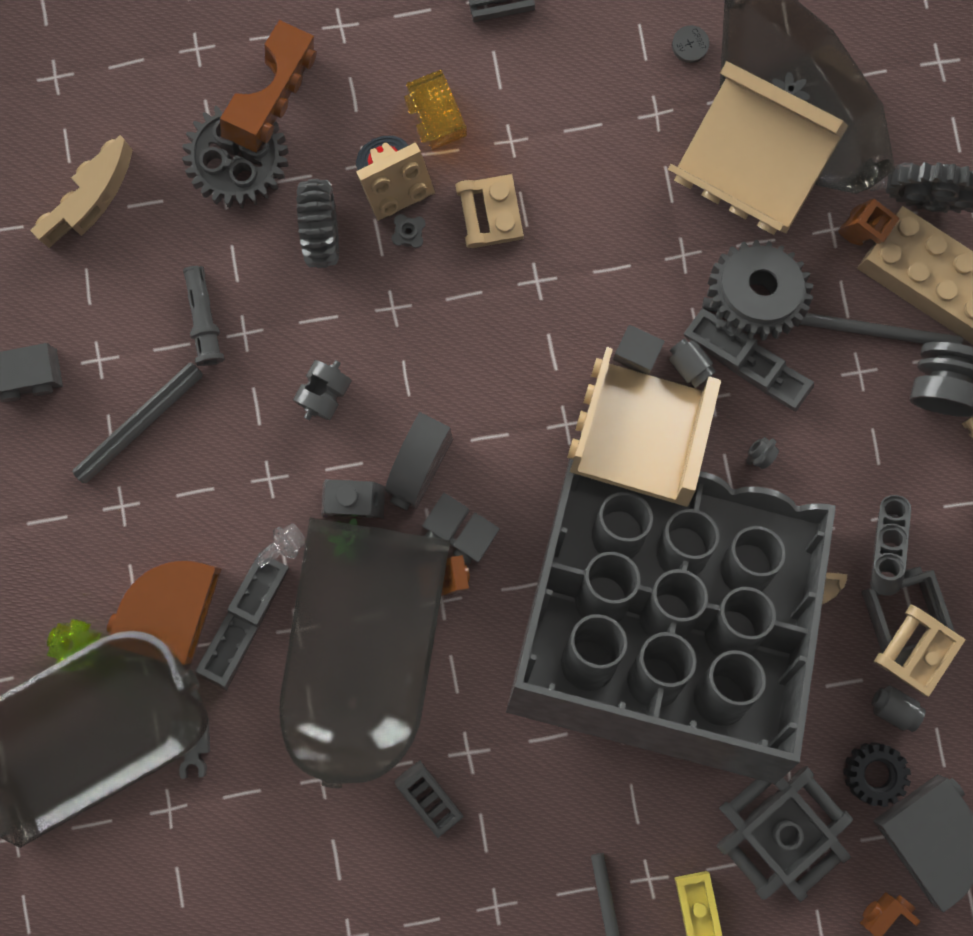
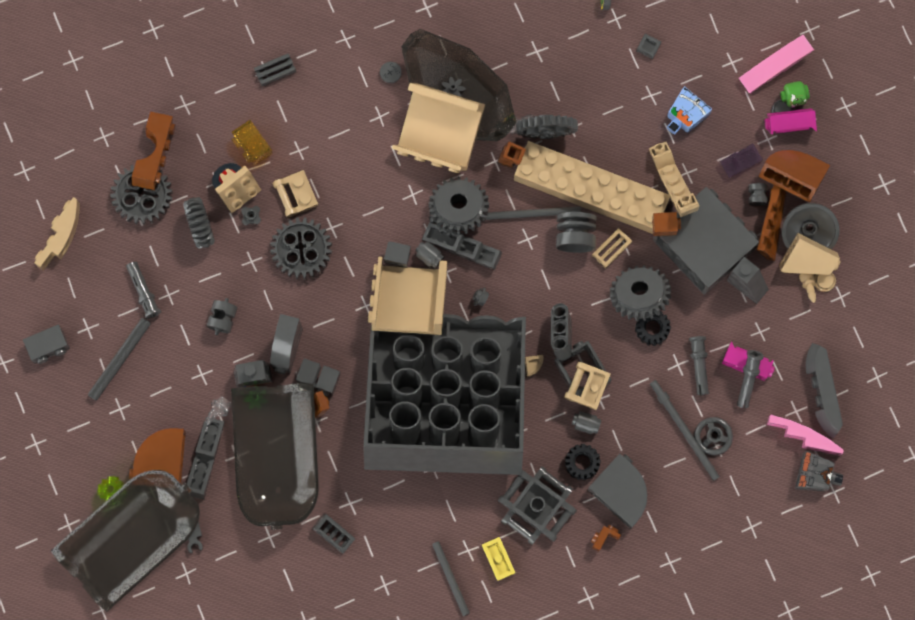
camera: 15 degrees left, 5 degrees down
none -> dark grey gear [270,217,332,279]

